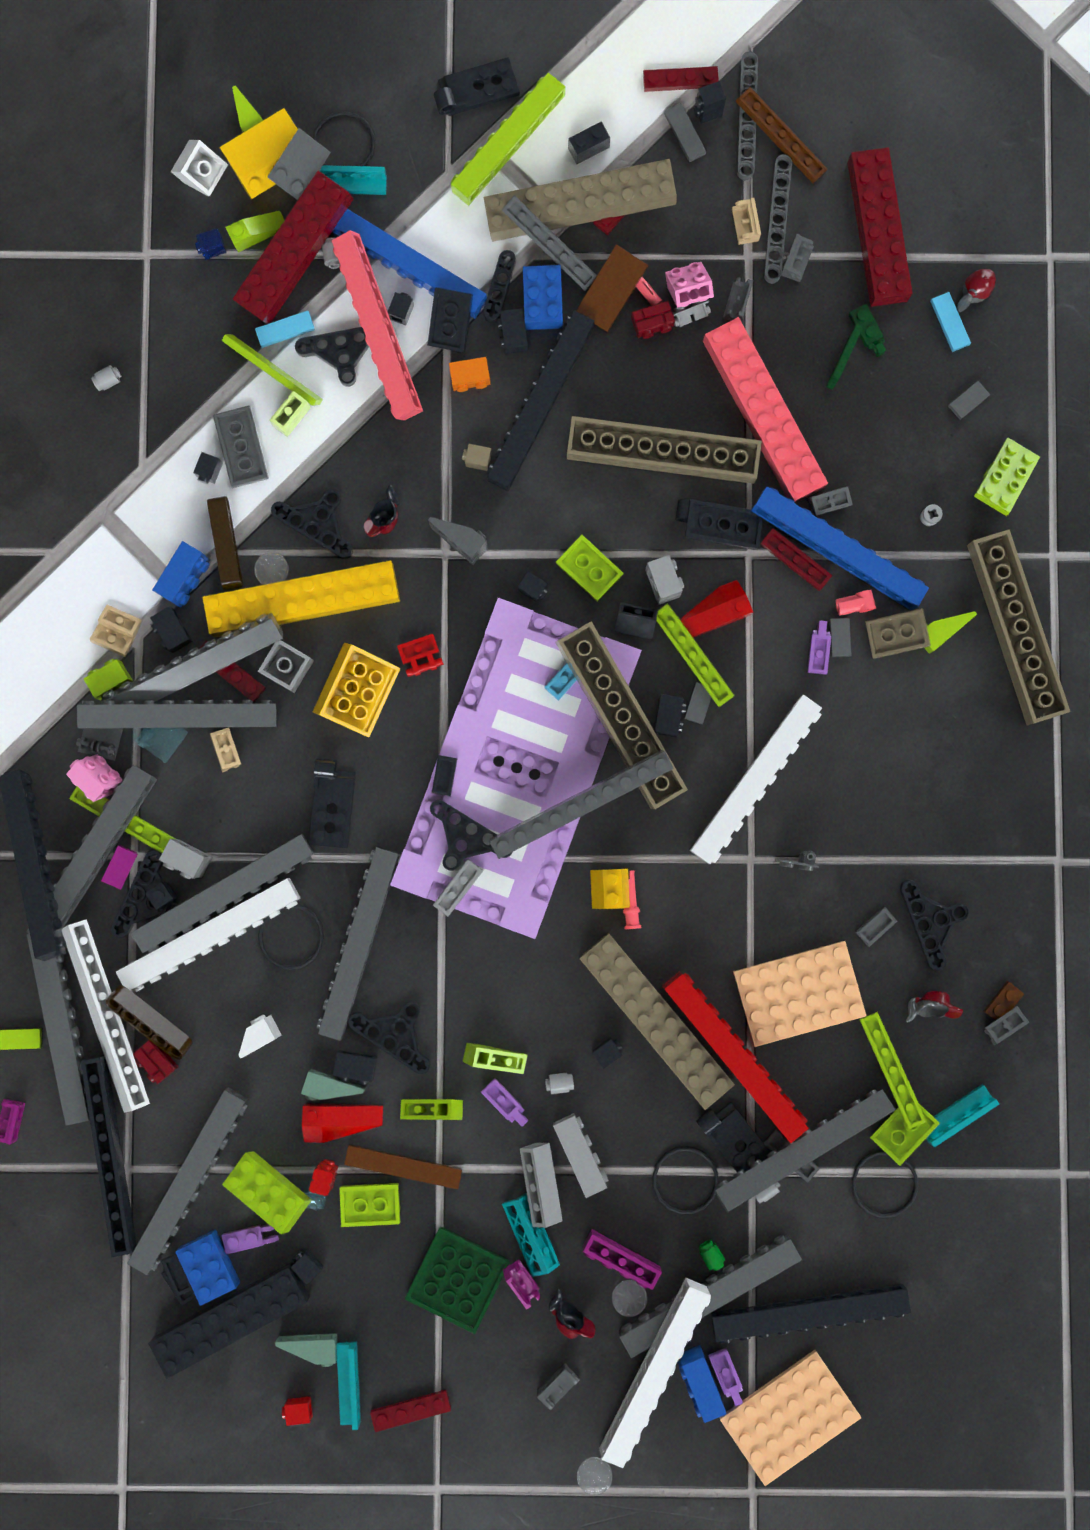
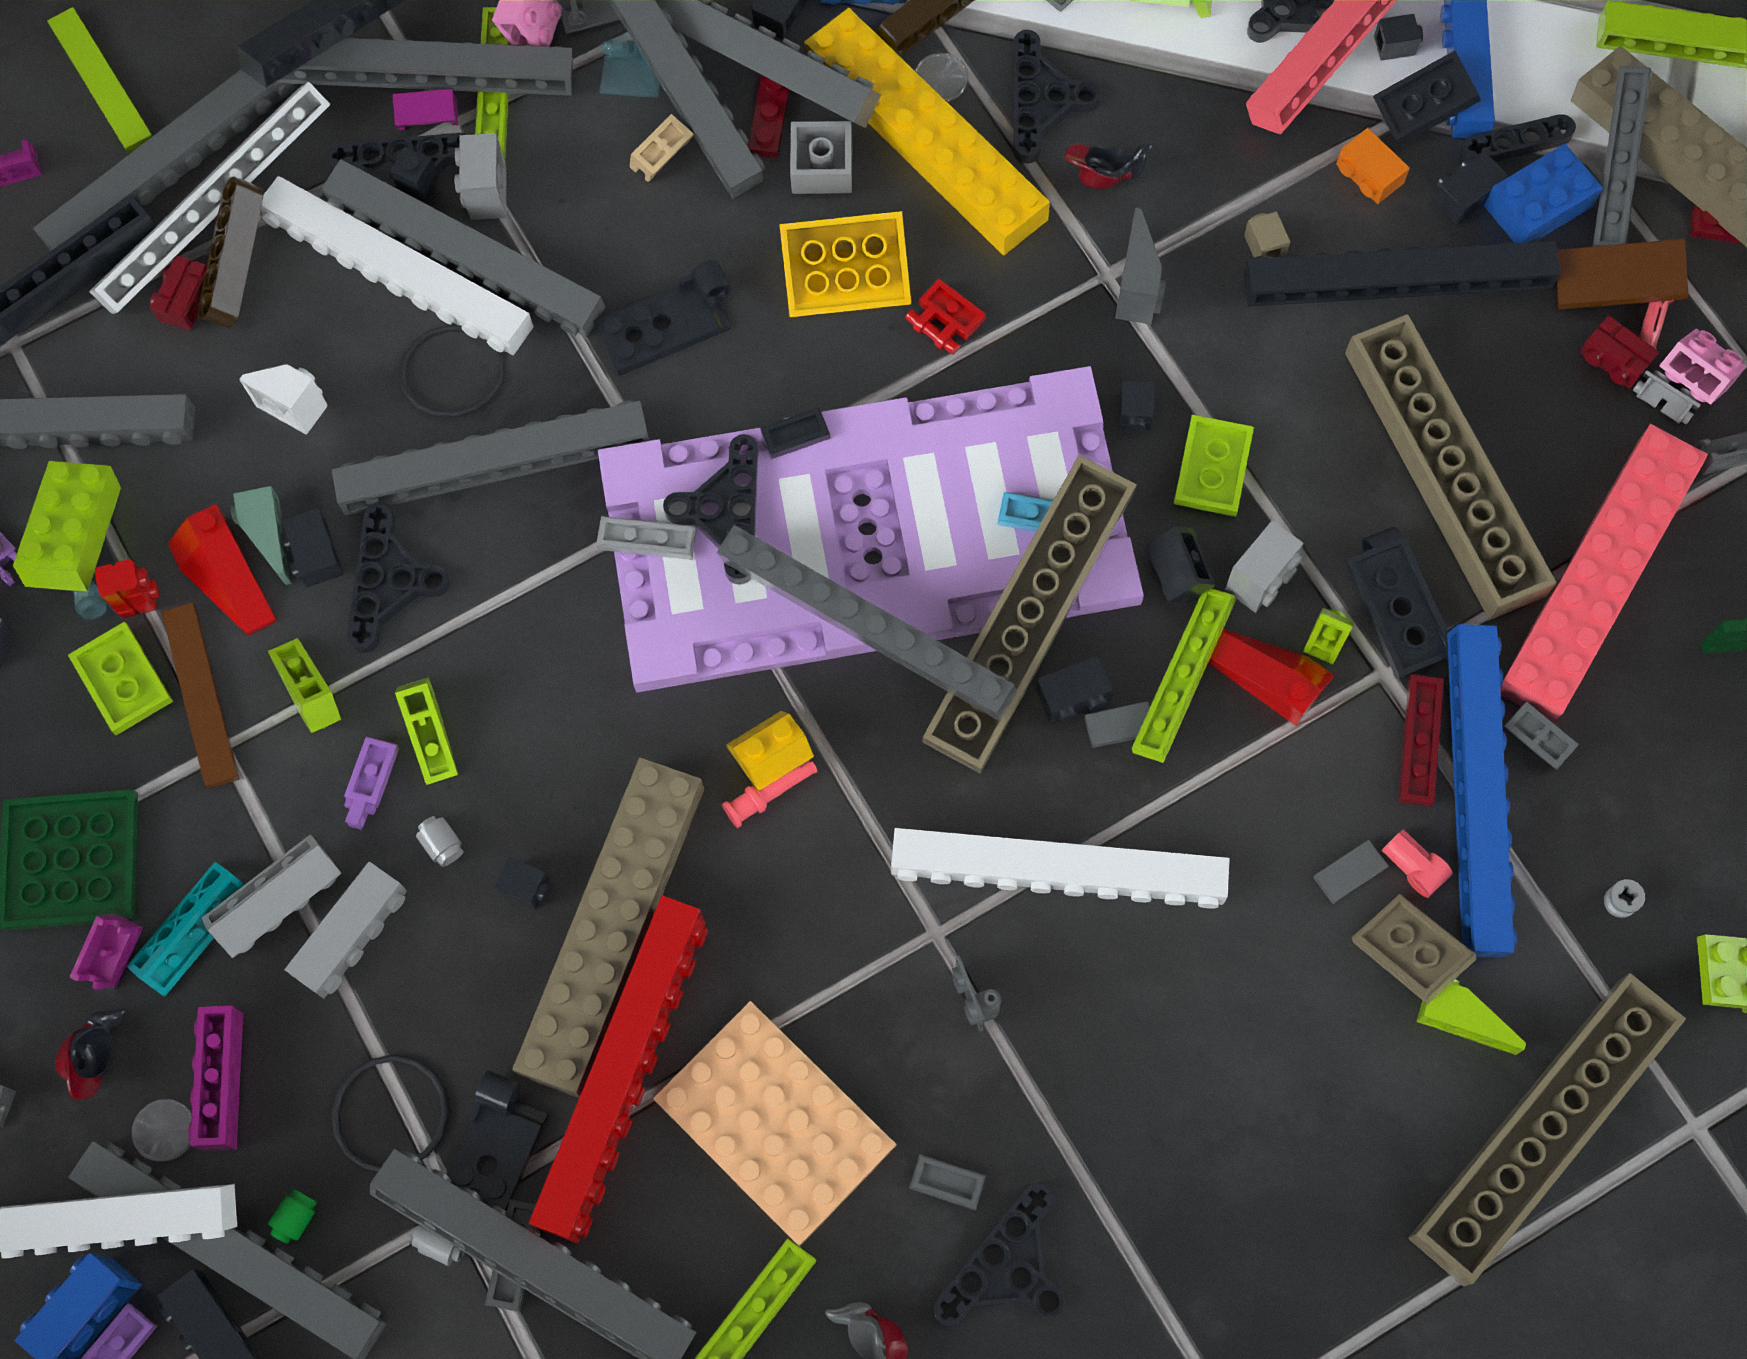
camera: 60 degrees right, 15 degrees down
medium lavender hinge [807,621,831,675] -> none
none -> lime slope [1303,608,1353,665]

